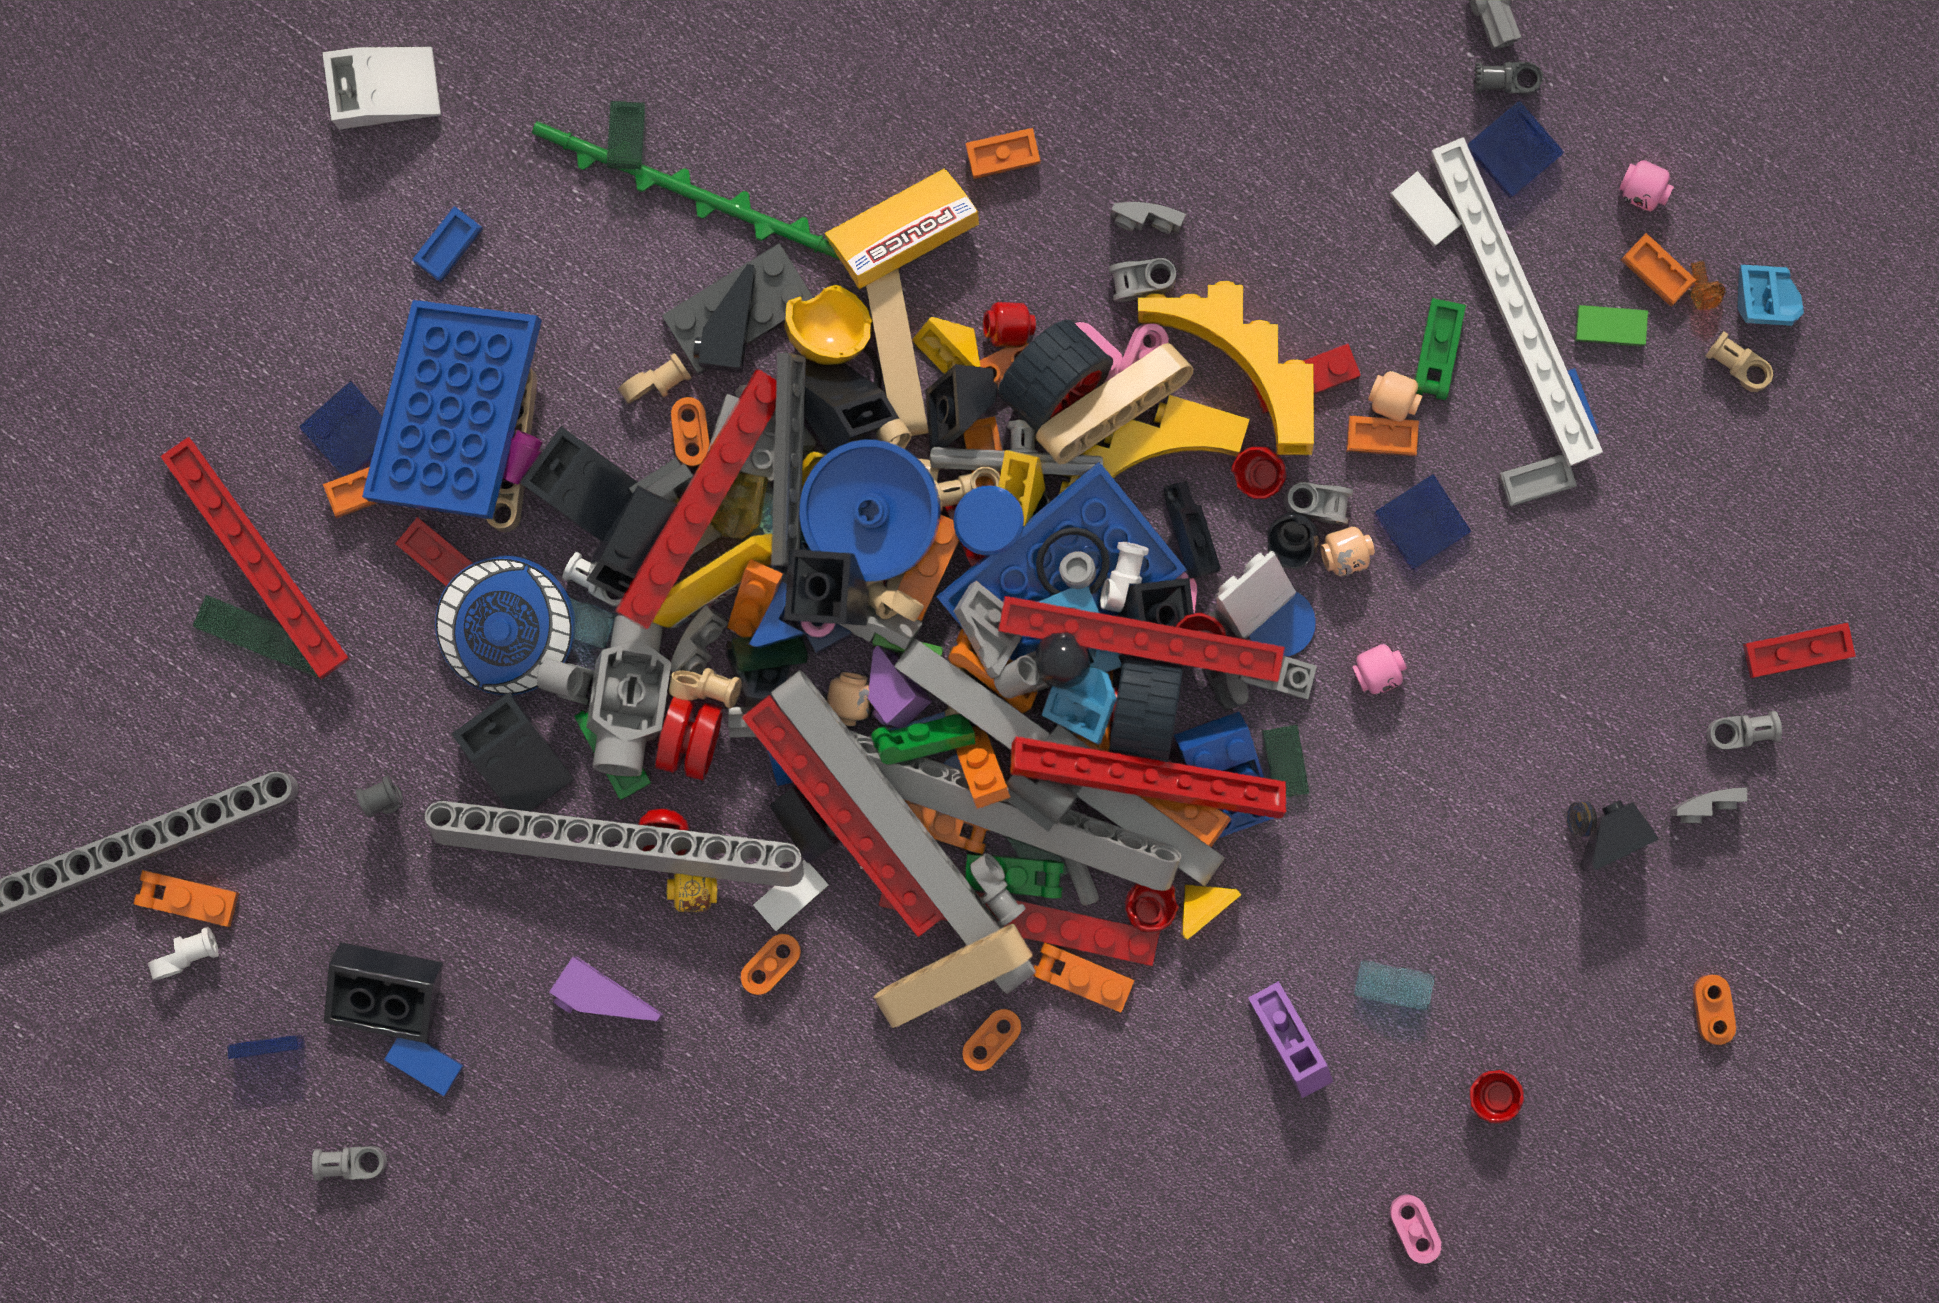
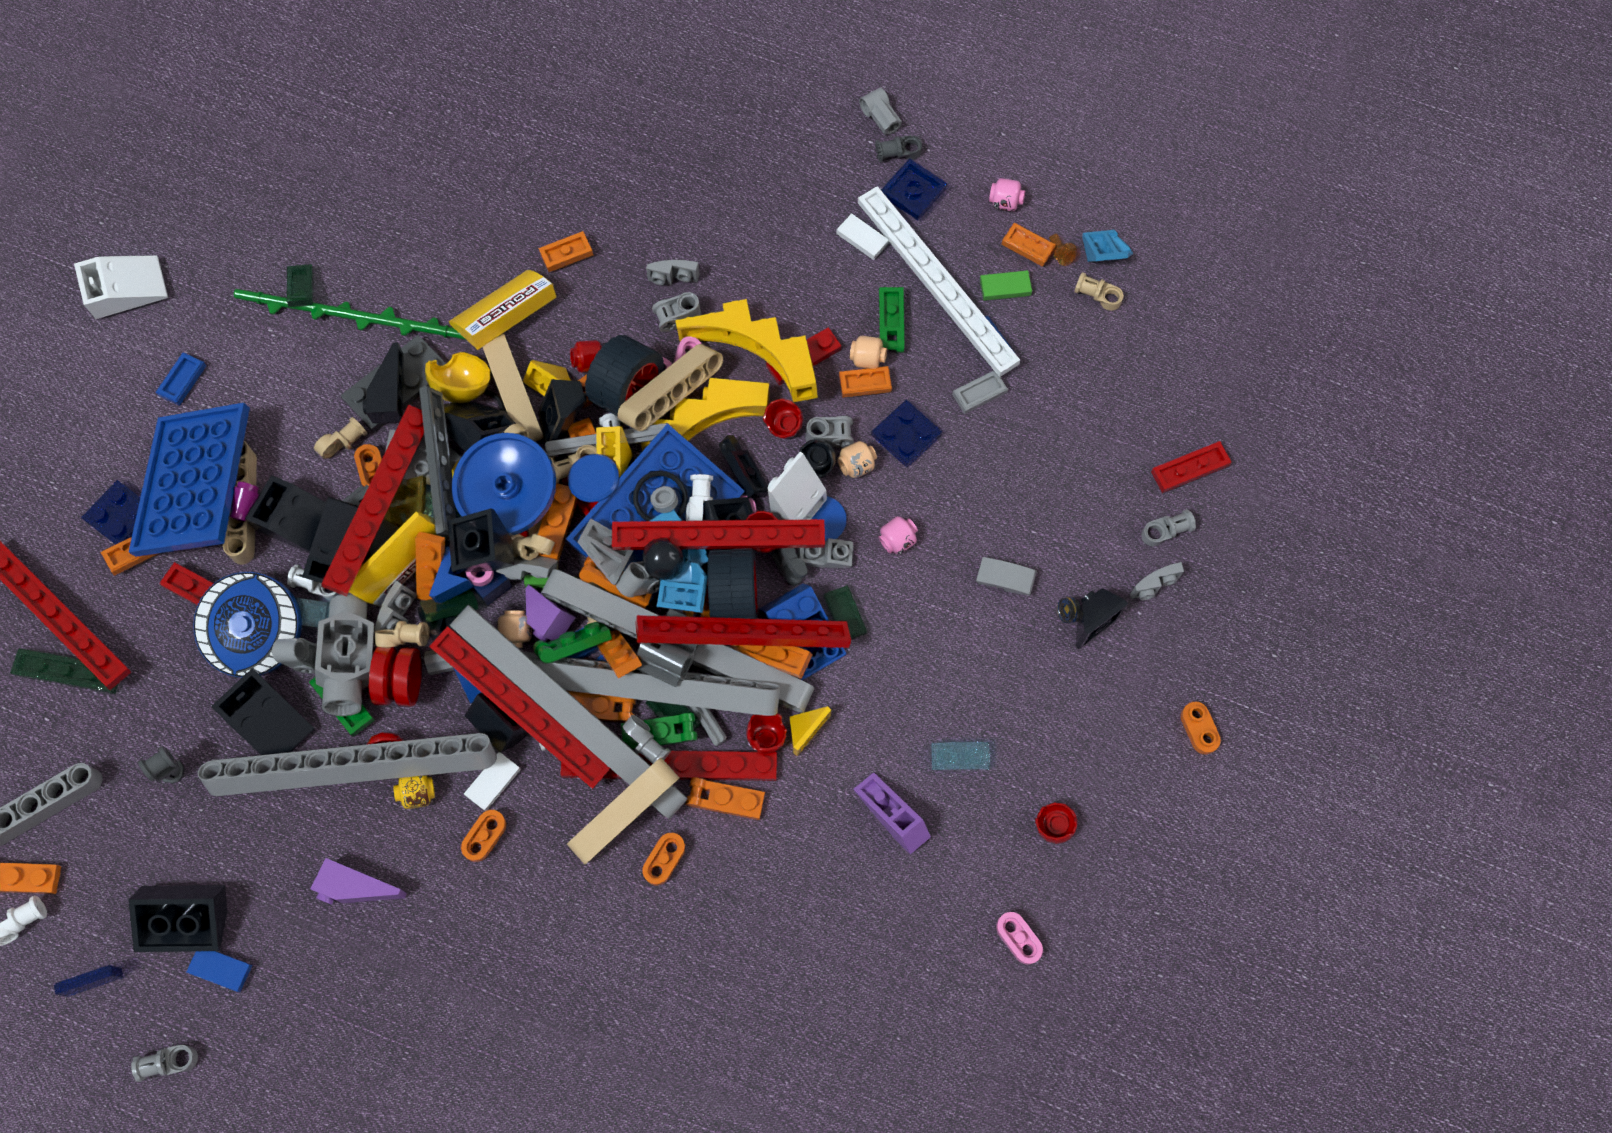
camera: 15 degrees left, 15 degrees down
none -> light grey slope [976,557,1037,596]

